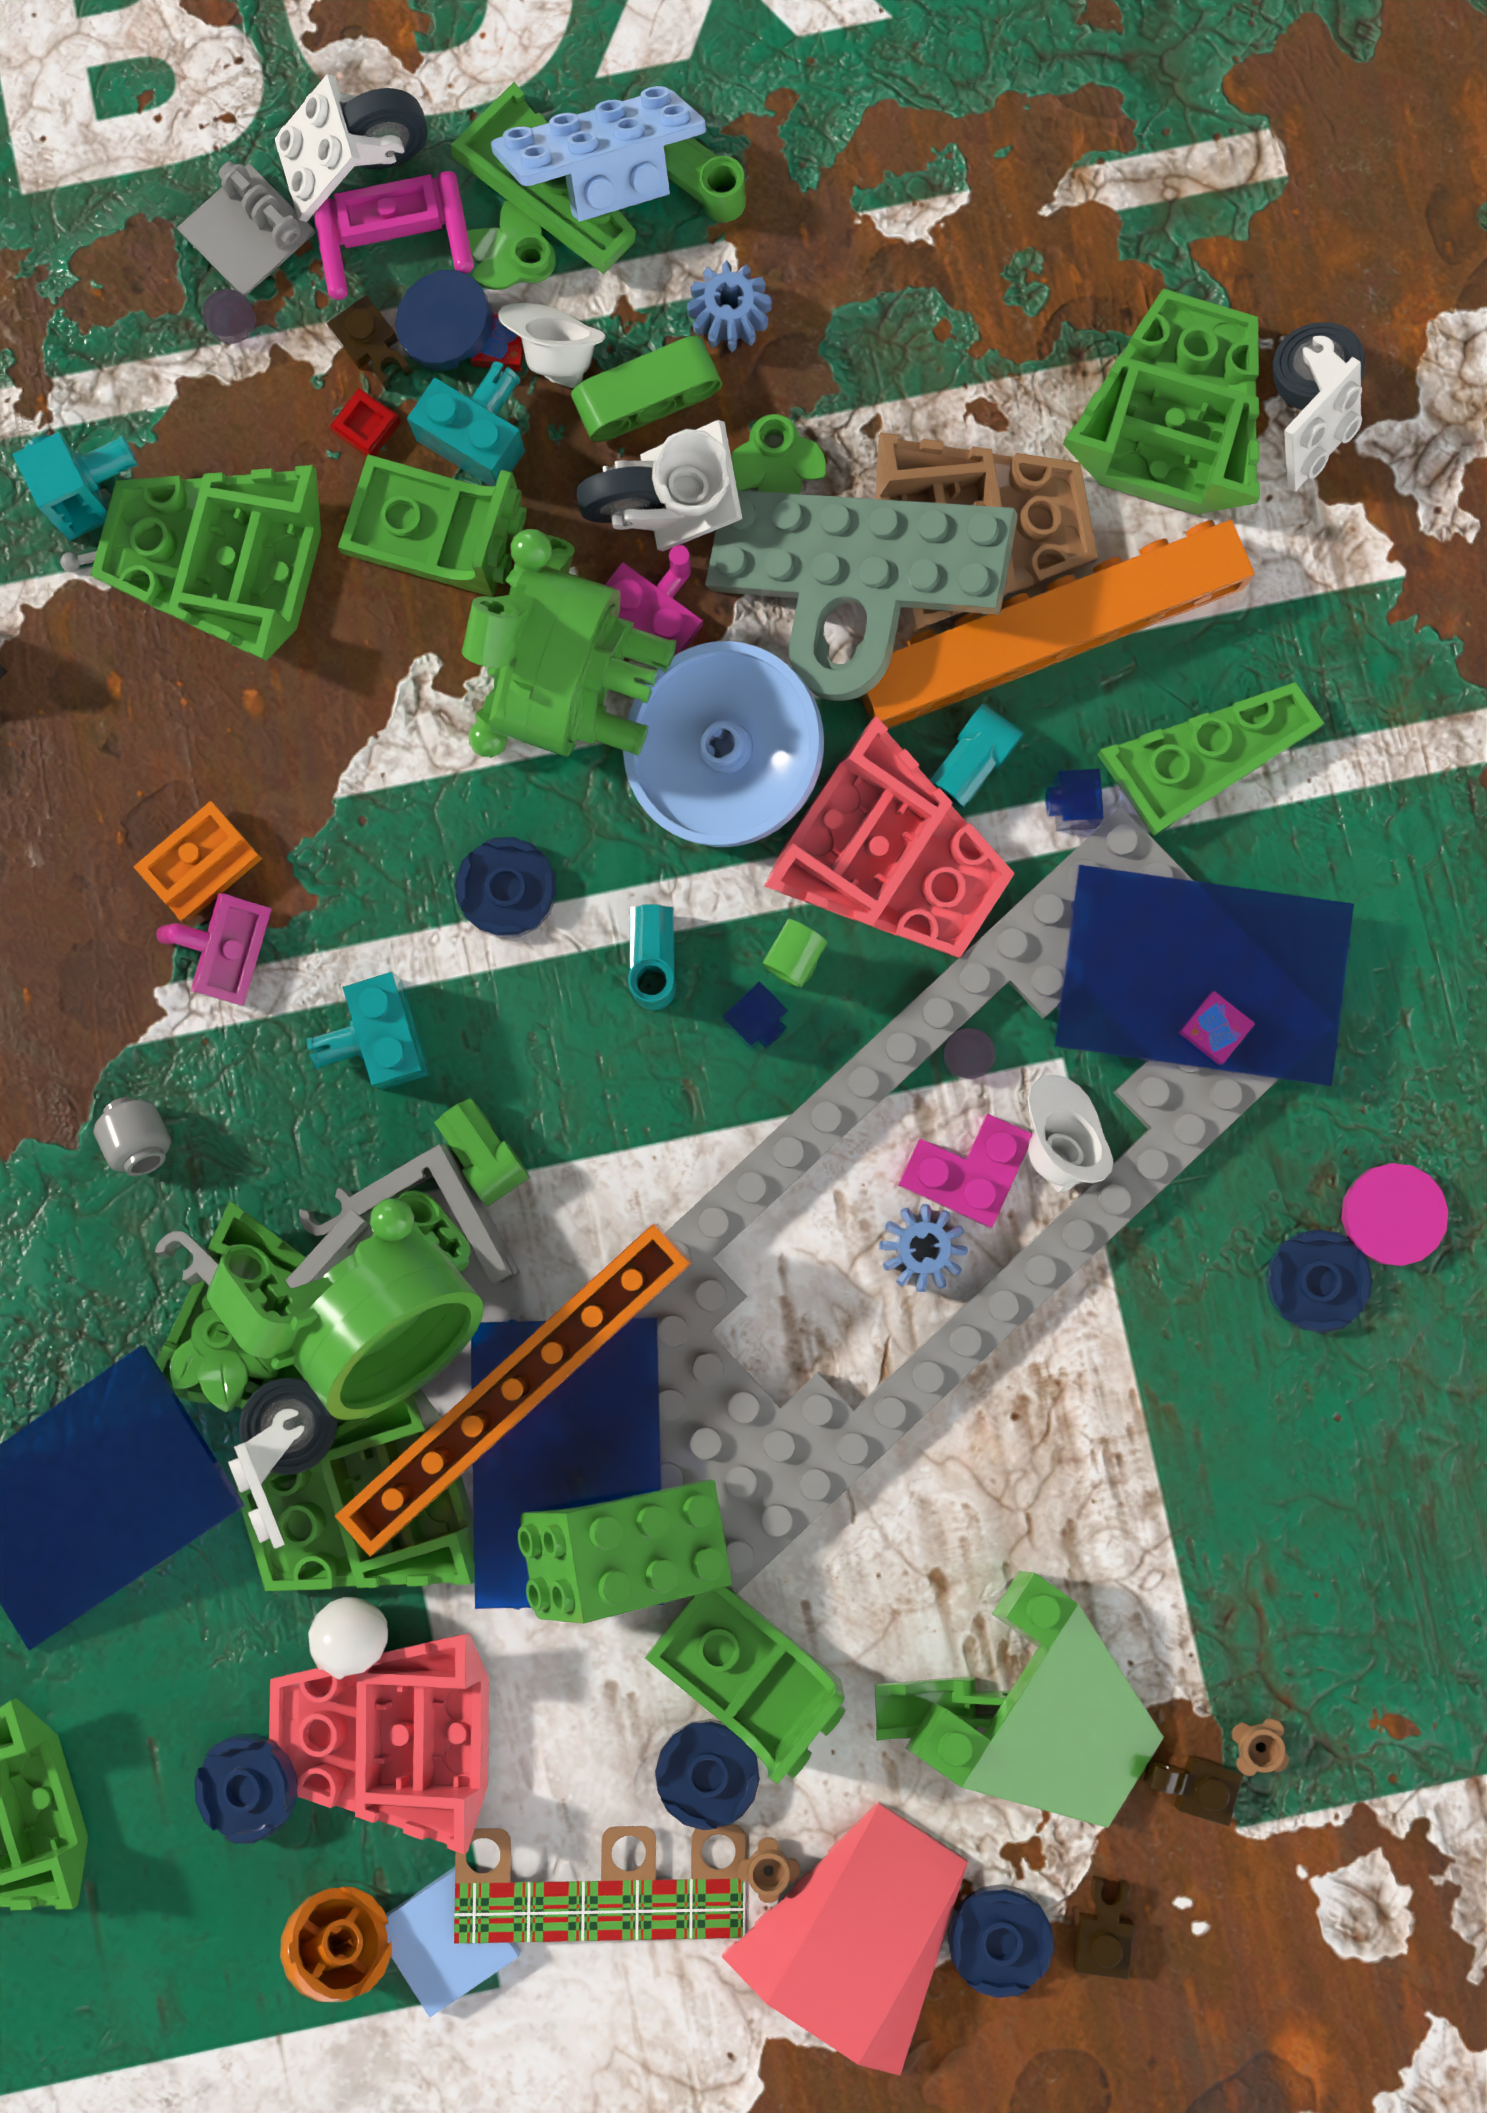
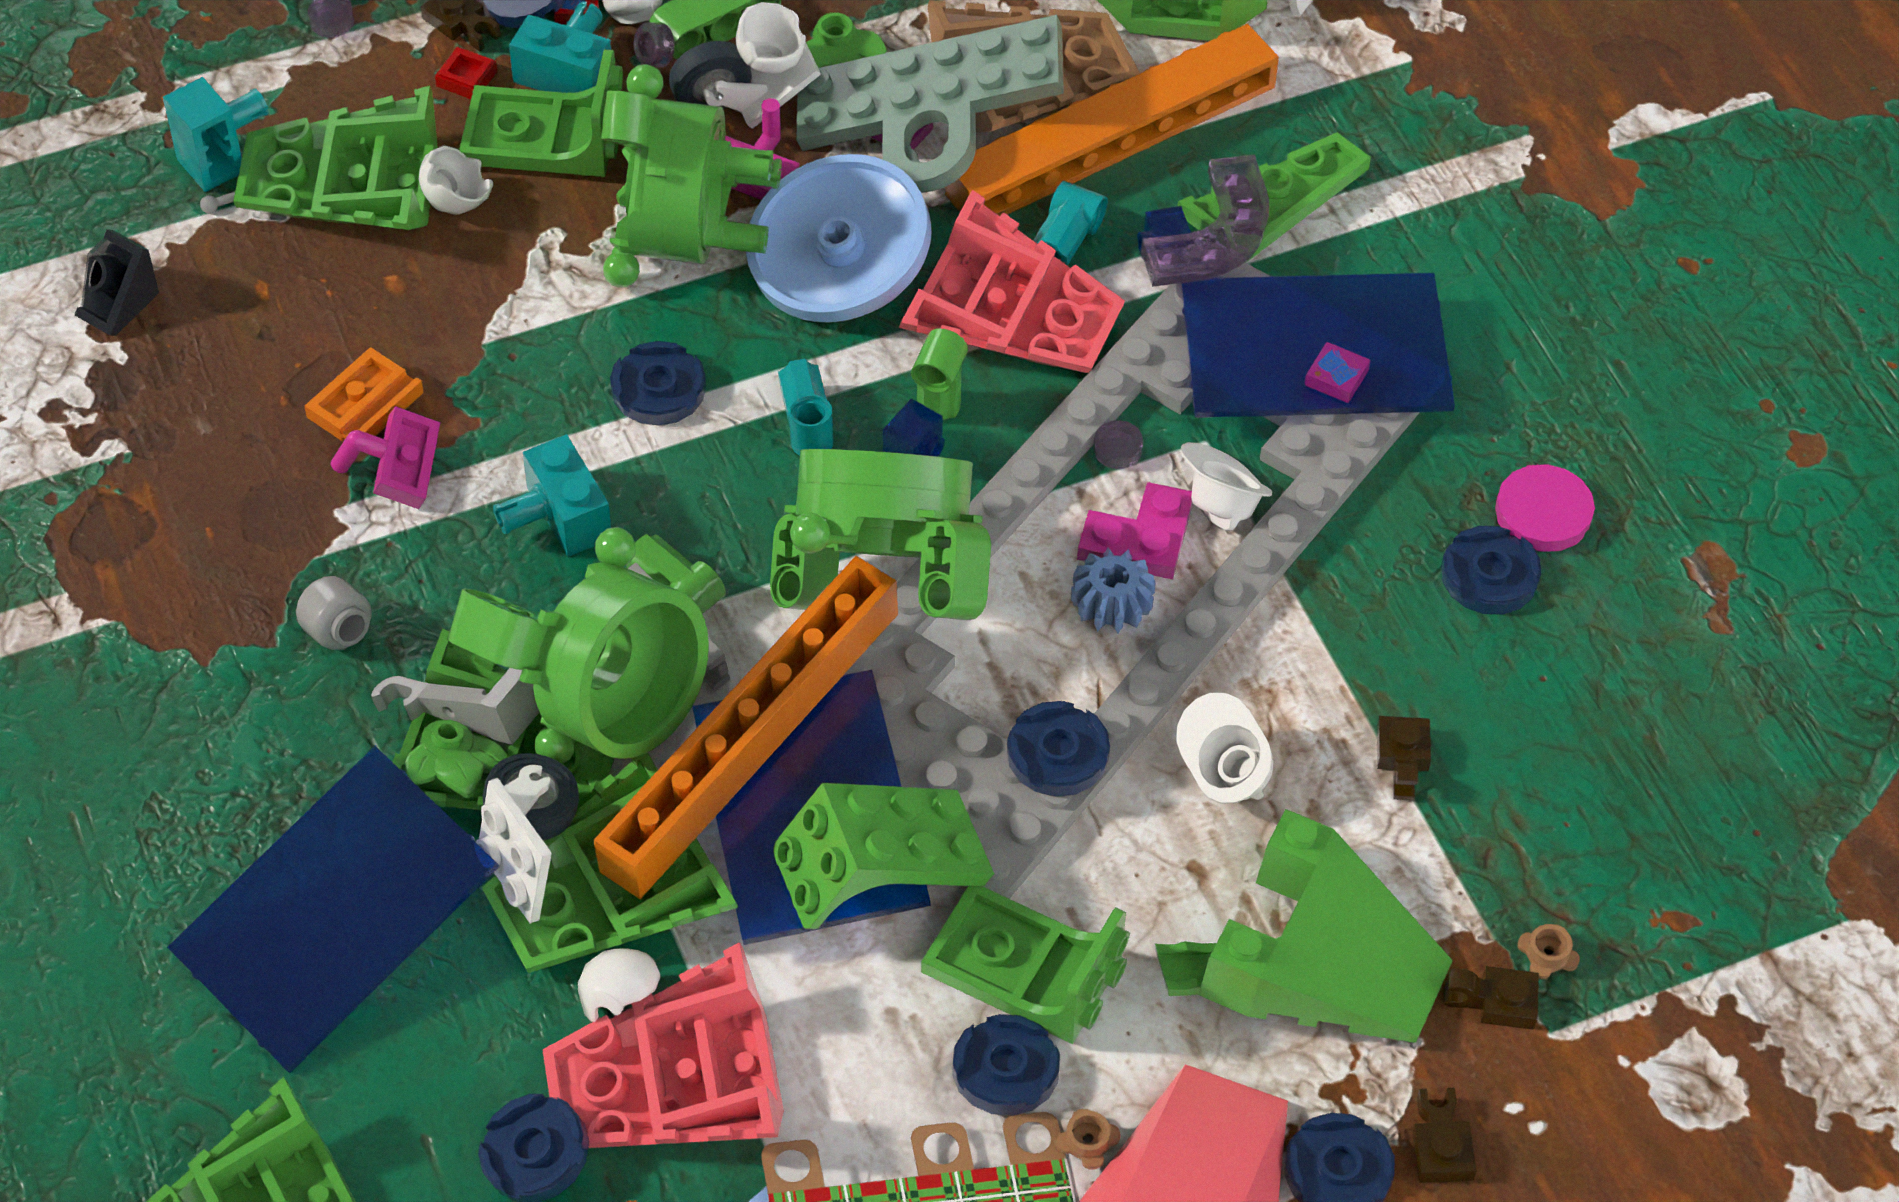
camera: 15 degrees left, 30 degrees down
none -> white hair [419,146,493,215]
none -> clear purple tile [634,22,675,67]
none -> bright green piece [770,449,991,620]
none -> dark blue tile [1007,701,1110,797]
none -> clear purple plate [1141,155,1269,287]
none -> white piece [1176,693,1274,804]
none -> dark brown plate [1377,716,1431,801]

